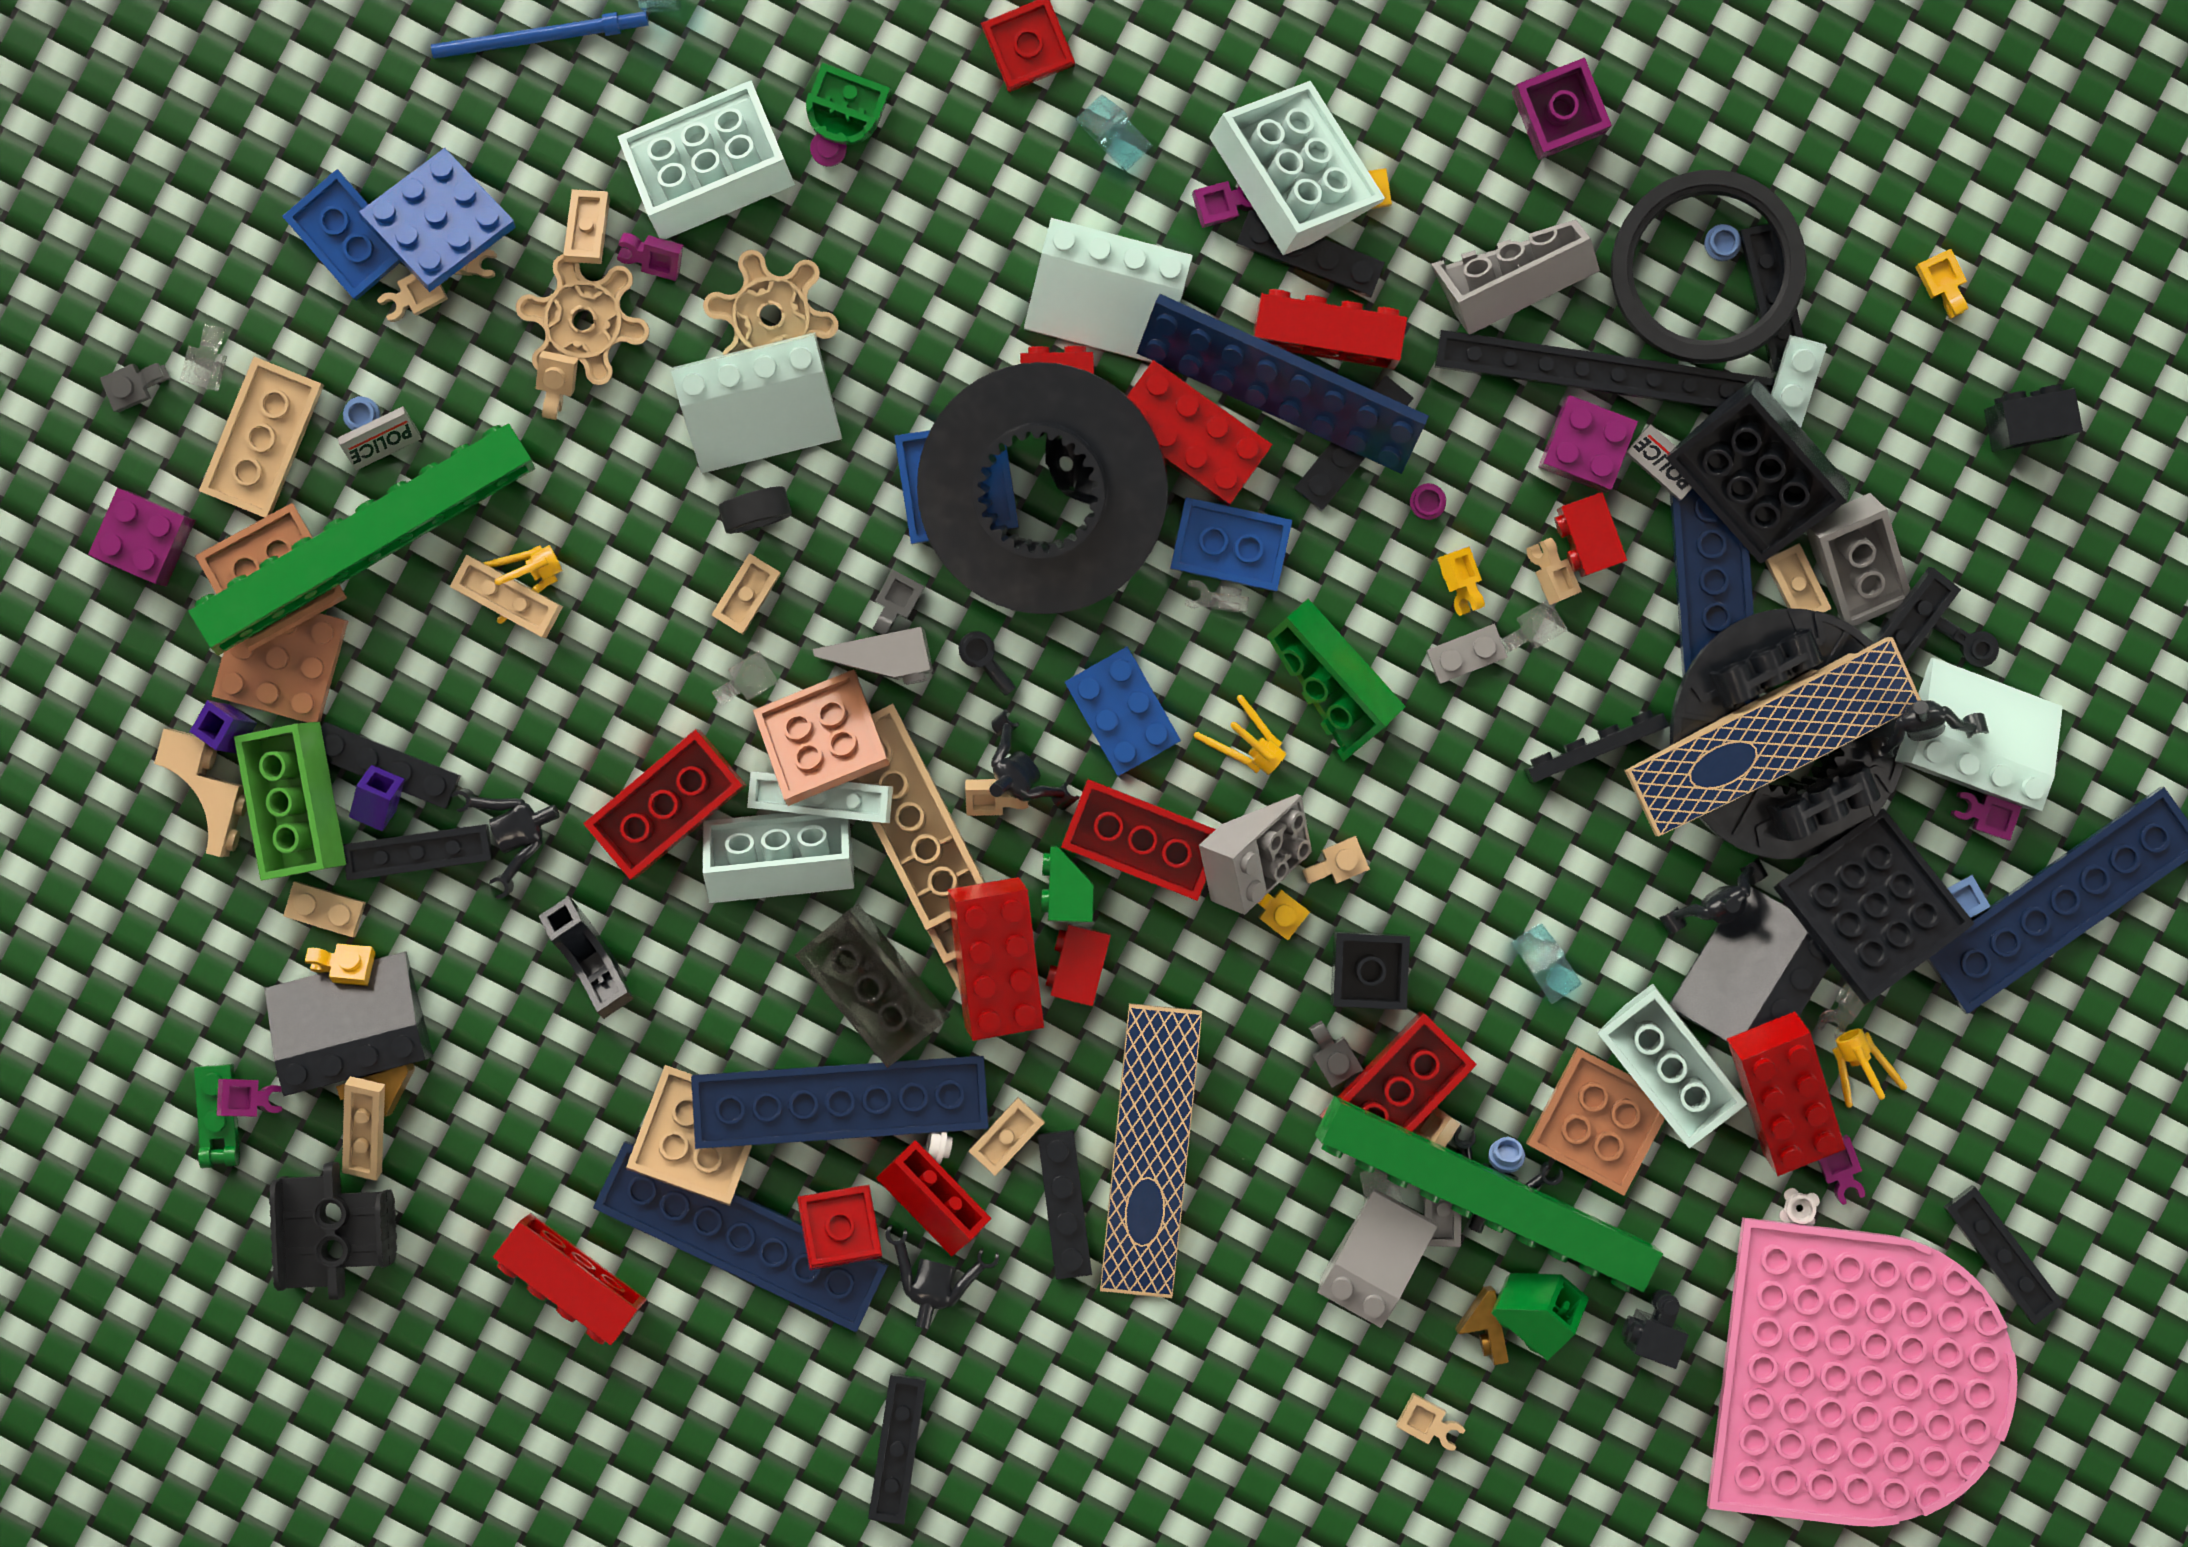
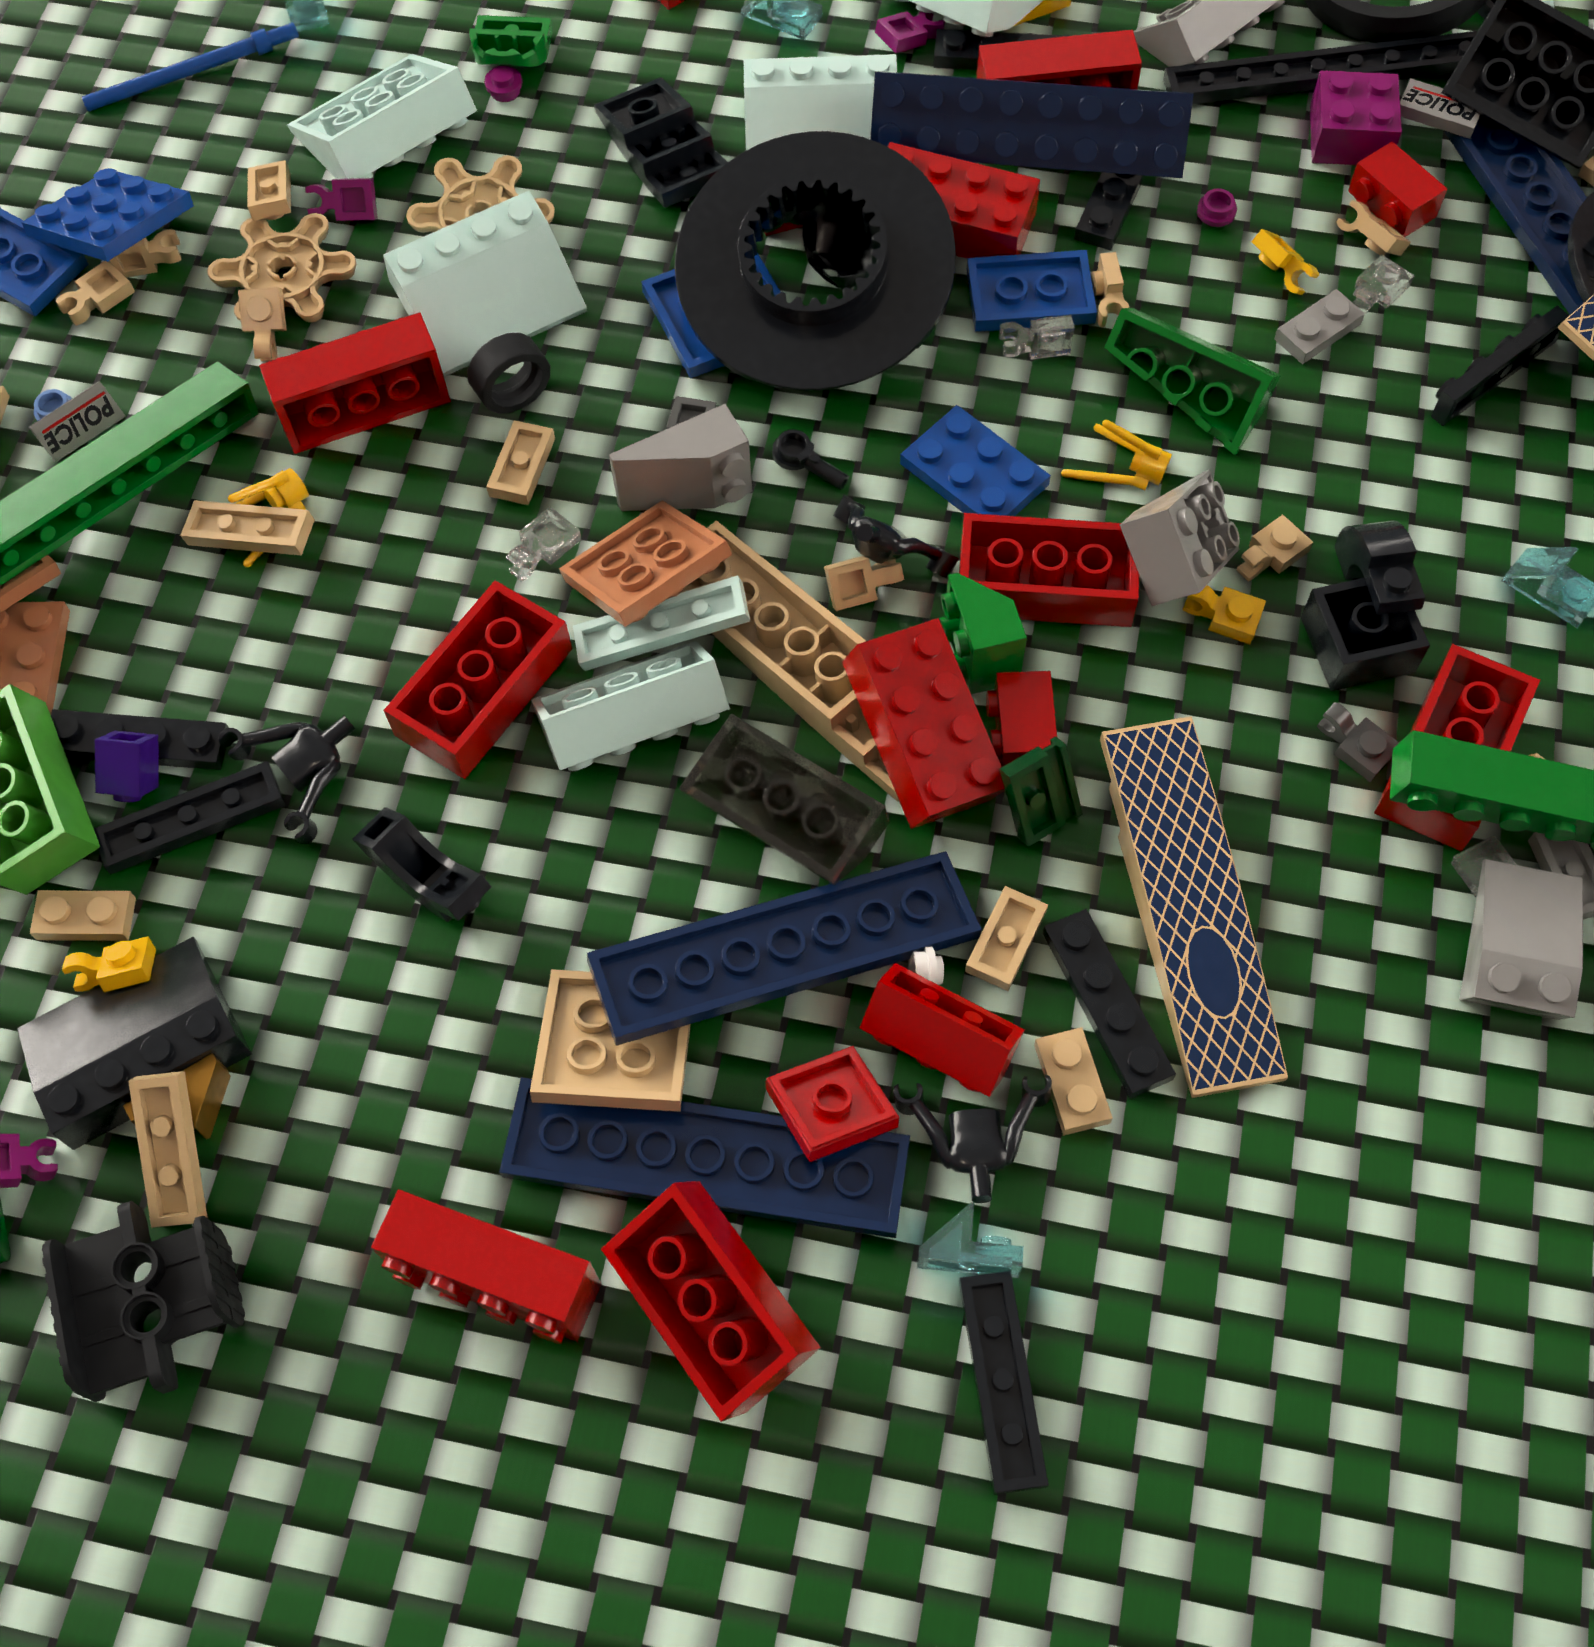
camera: 10 degrees left, 25 degrees down
none -> red brick [259,312,451,454]
none -> black slope [594,77,728,208]
none -> red brick [601,1181,821,1422]
none -> clear light blue slope [917,1202,1024,1278]
none -> dark green plate [1000,736,1083,847]
none -> tan plate [1034,1027,1113,1136]
none -> tan plate [1091,252,1130,327]
none -> black arch [1334,520,1425,615]

